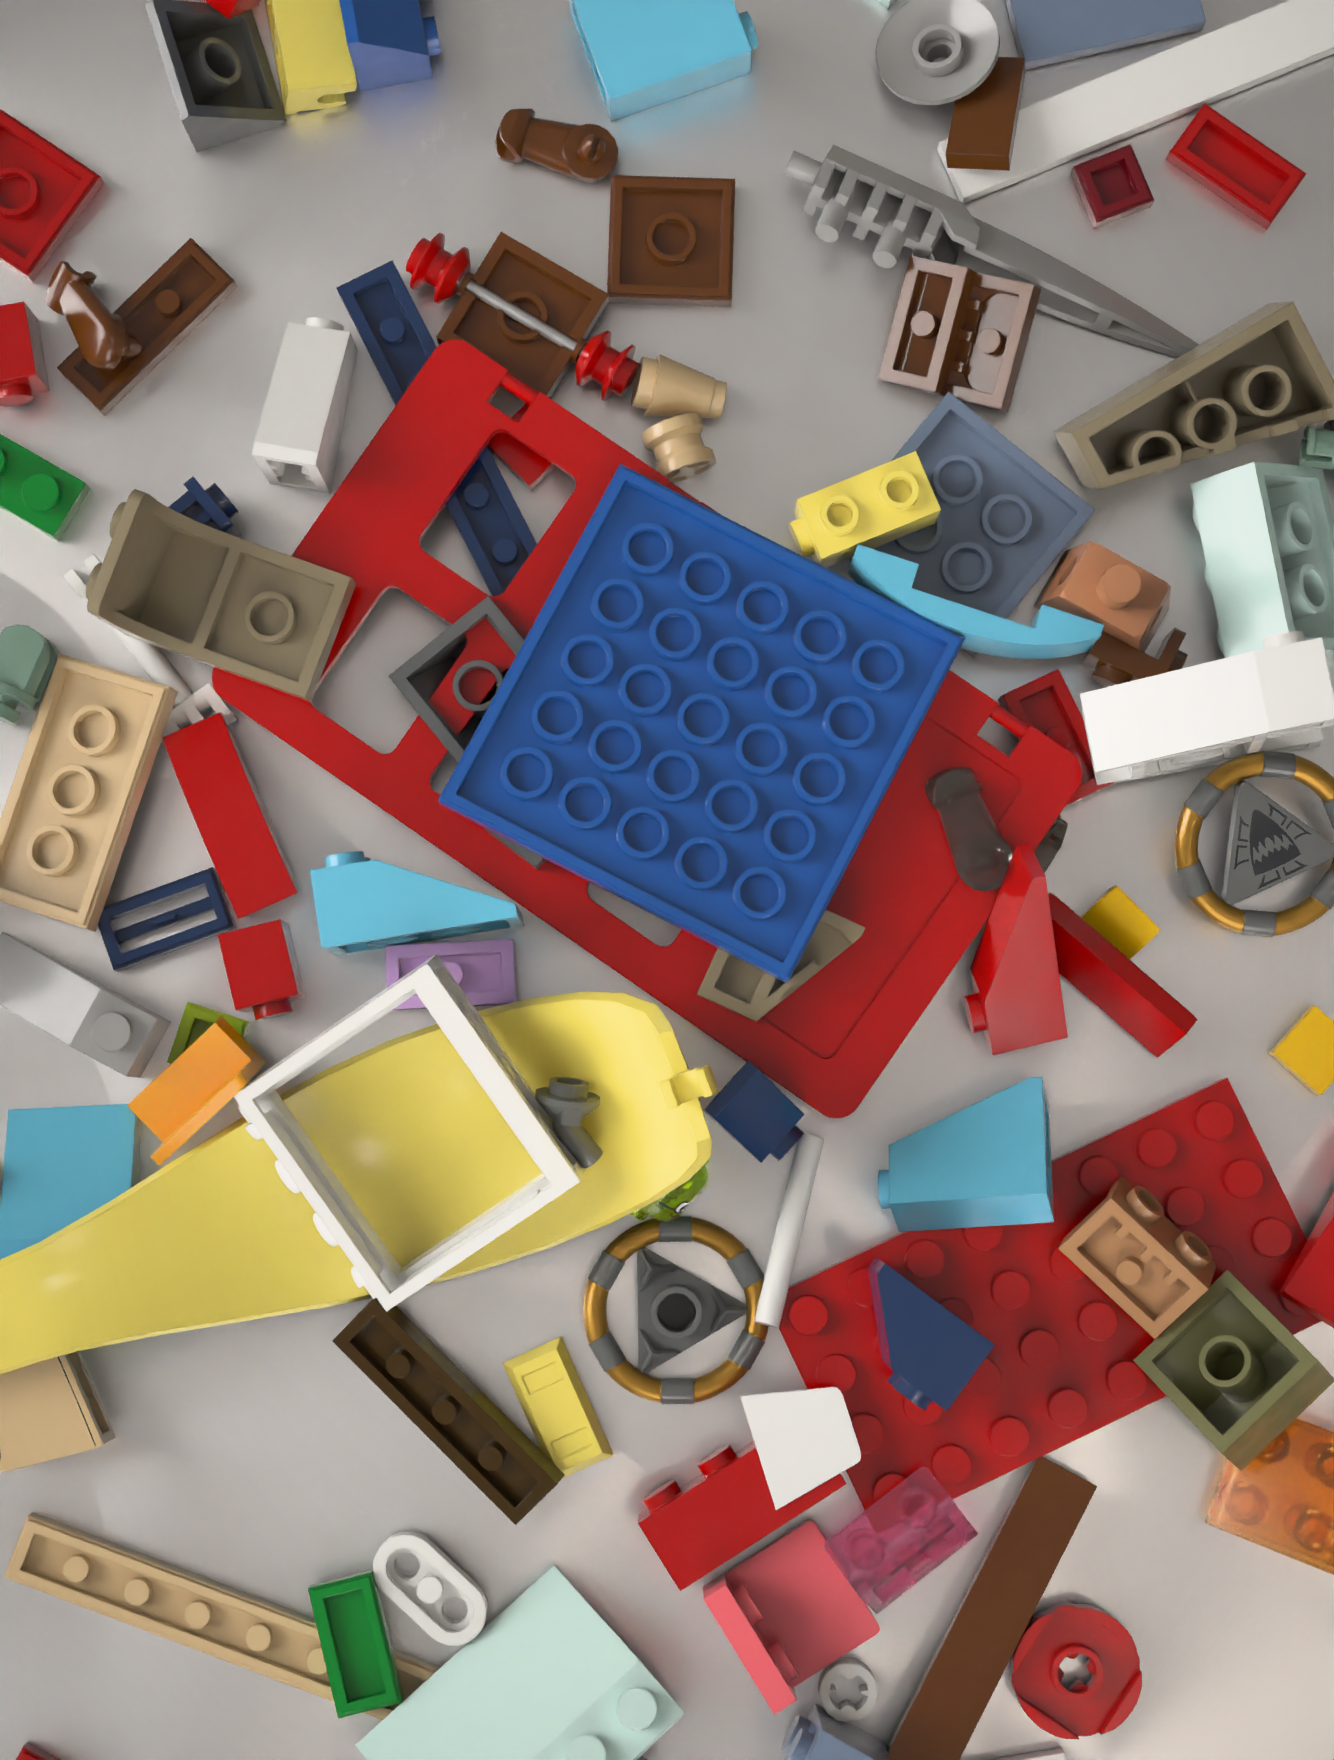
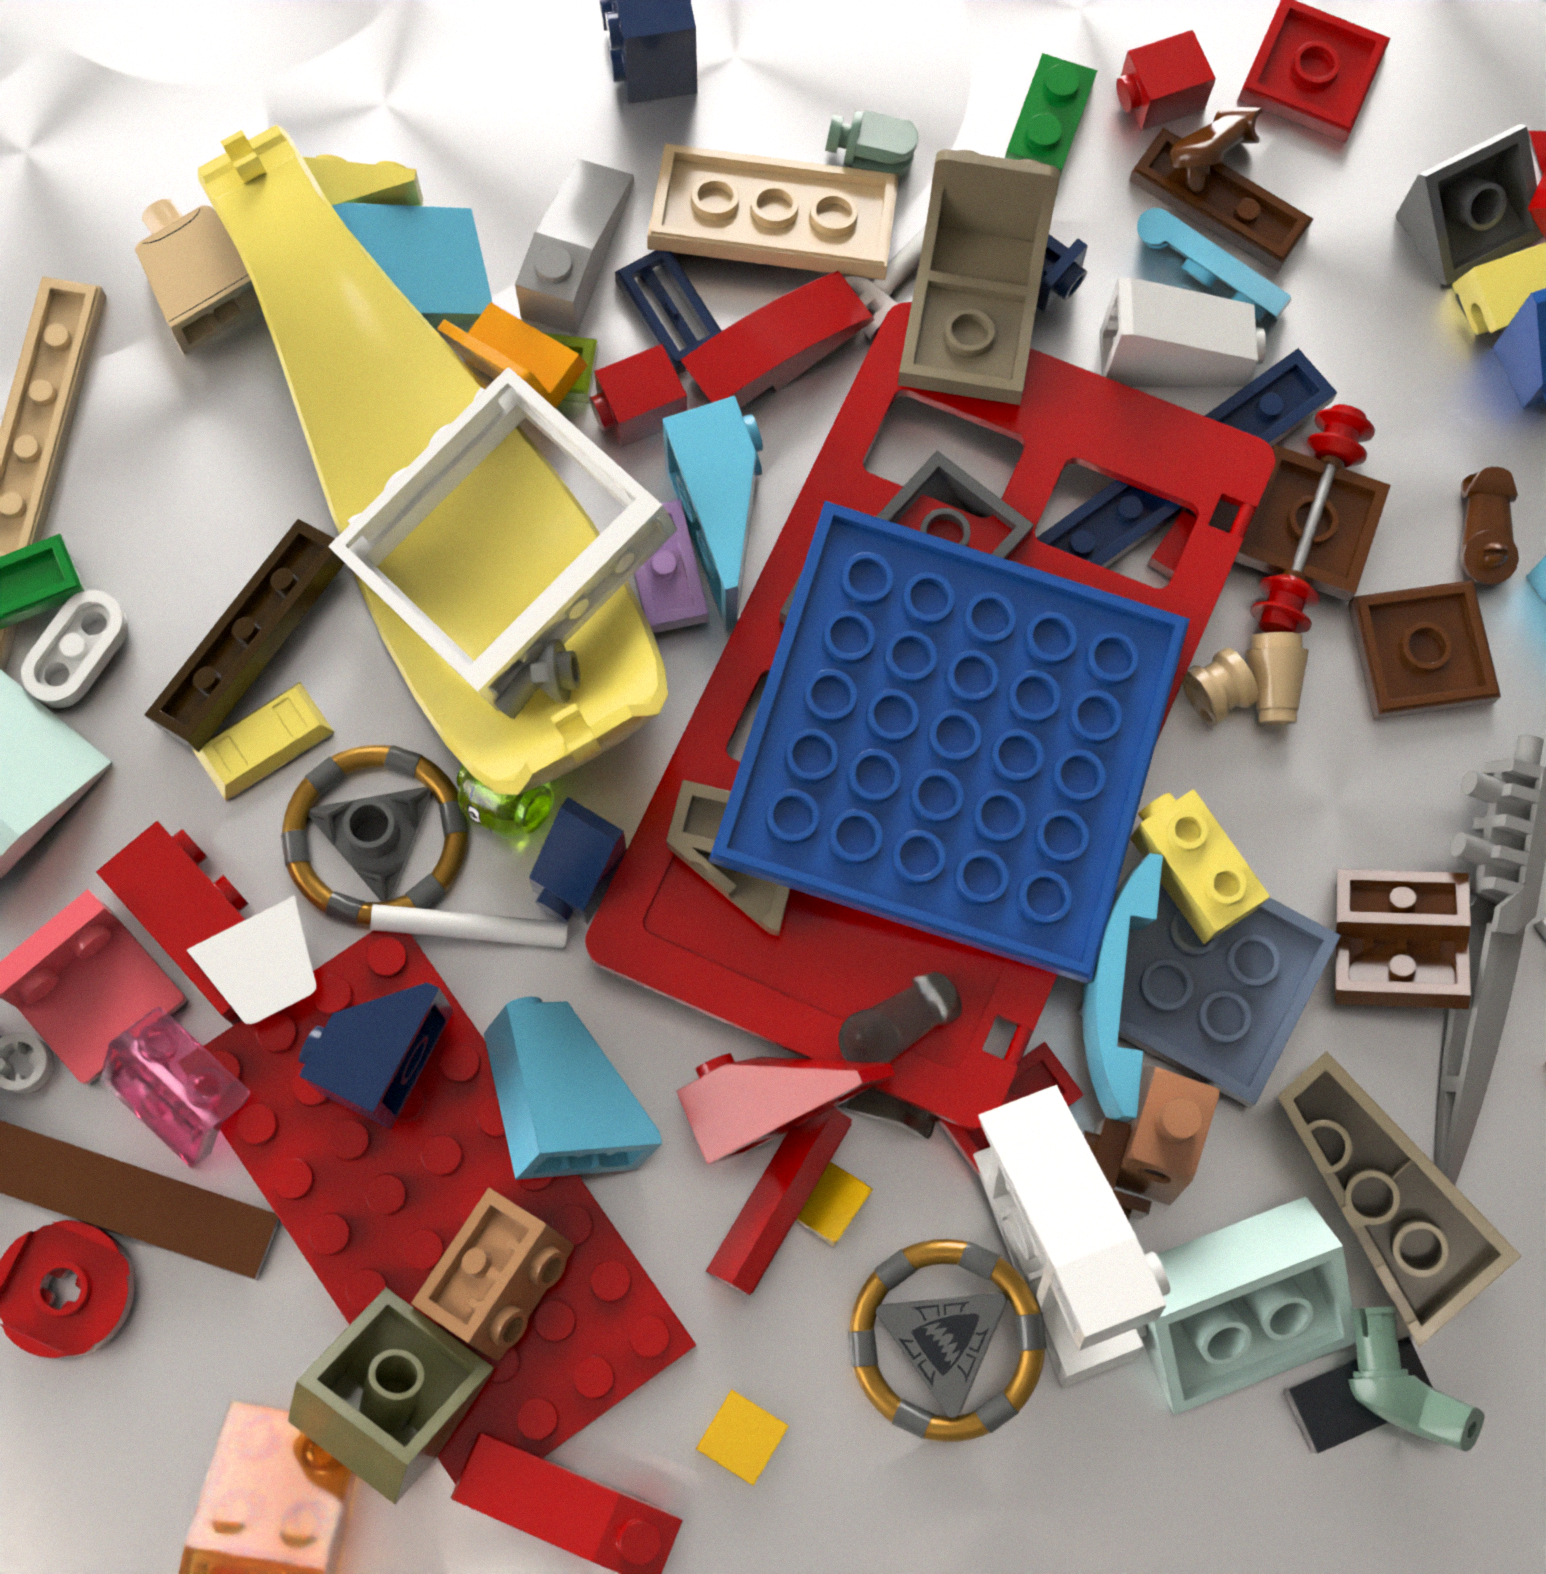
camera: 75 degrees right, 10 degrees down
none -> medium azure plate [1137,208,1291,322]

